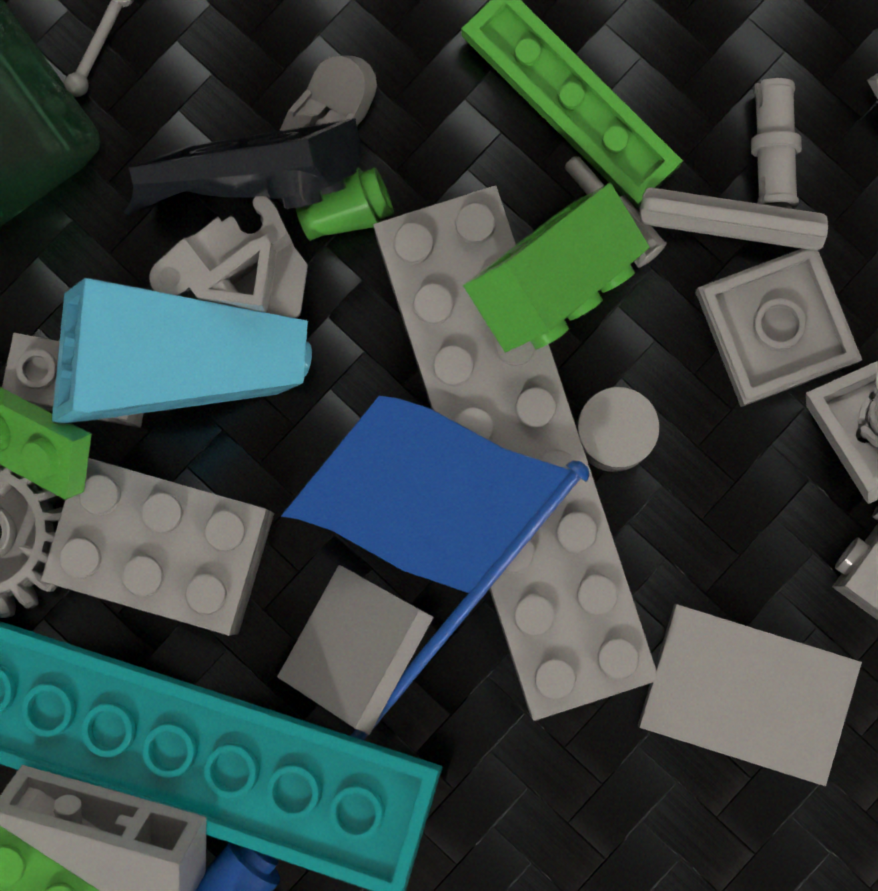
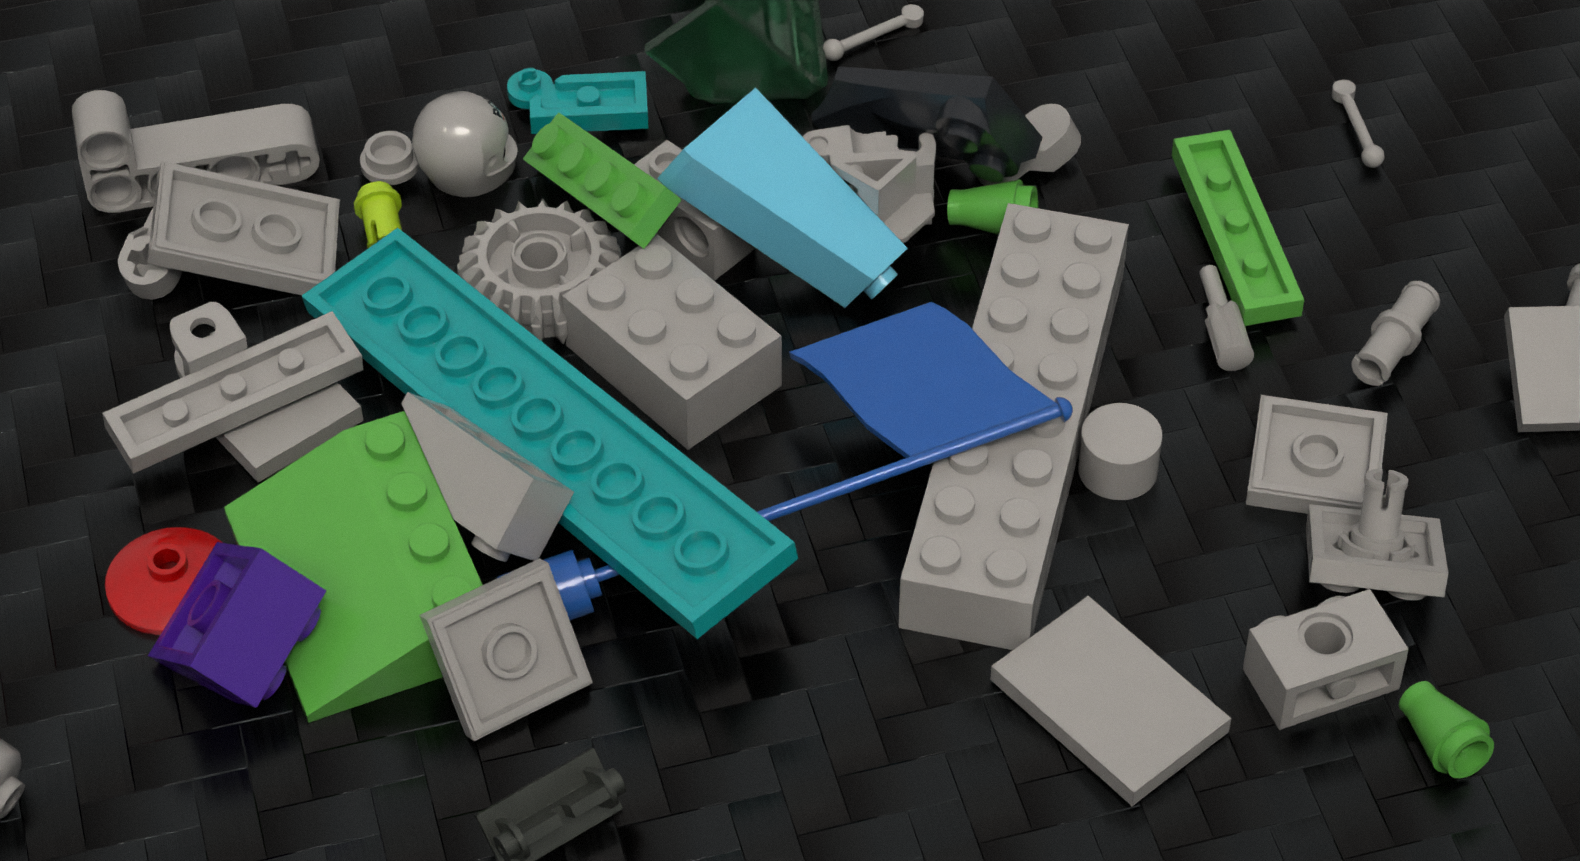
camera: 25 degrees right, 35 degrees down
light grey tile [277,565,433,735] -> none
bright green brick [463,182,650,353] -> none
light grey axle [639,187,828,251] -> none

